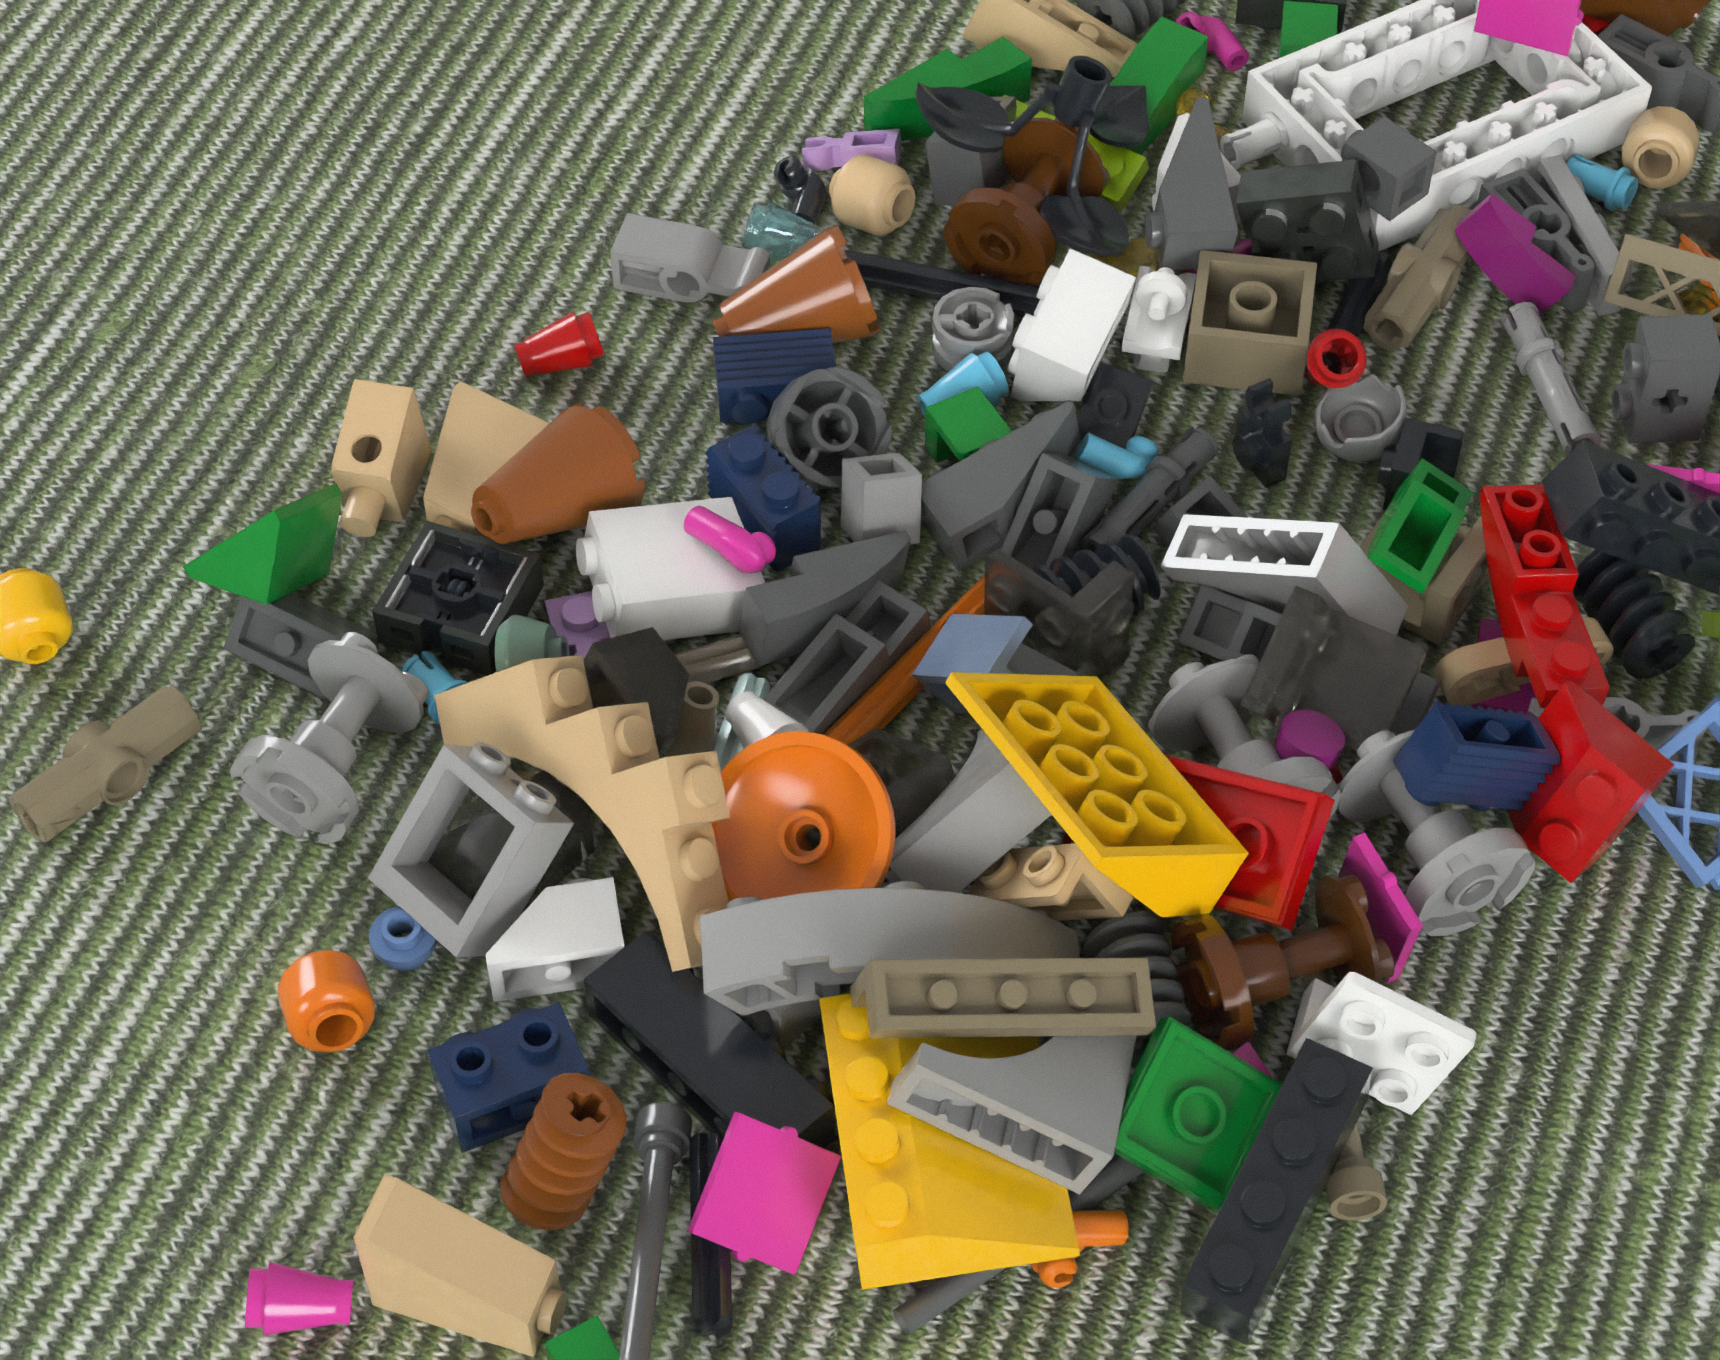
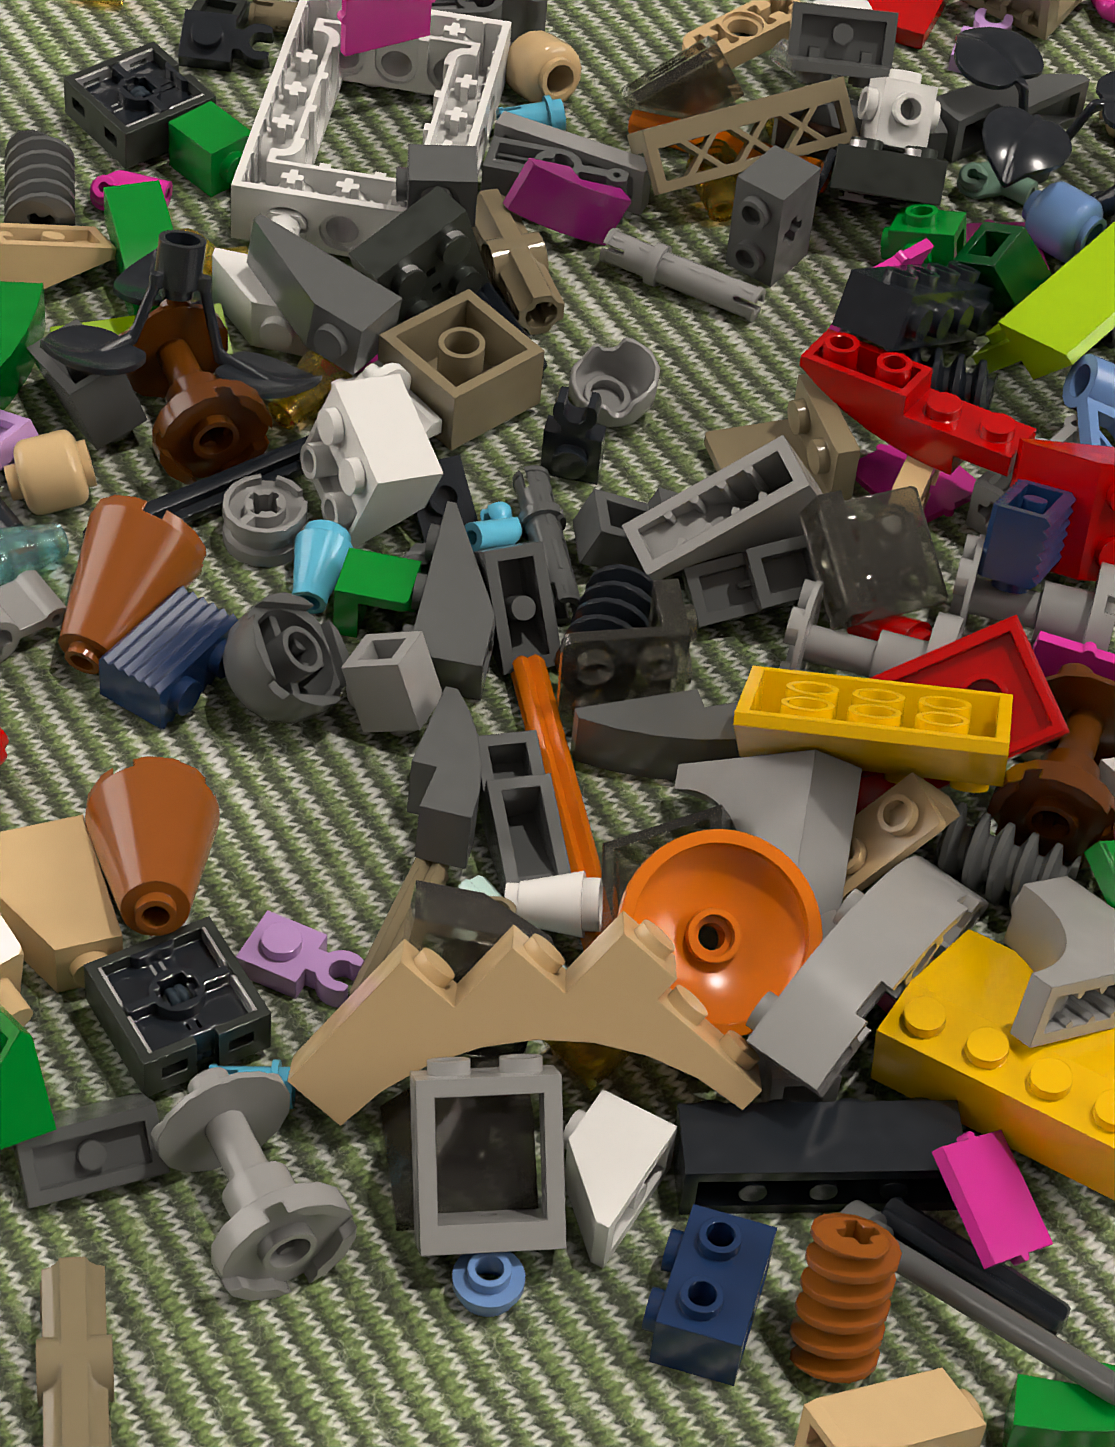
camera: 55 degrees left, 5 degrees down
orange head [278,950,375,1053] -> none
sand green cone [495,615,570,672] -> none
white brick [576,497,765,646] -> none
dark pink arm [684,506,776,574] -> none
dark blue brick [705,426,821,572] -> none
dark tan fence [850,958,1156,1038] -> none
sand blue panel [912,614,1033,714] -> none
magenta tile [1275,710,1345,770] -> none
red cone [1305,329,1367,389] -> none
green slope [1367,458,1474,594] -> none
black bracket [1376,418,1464,510] -> none

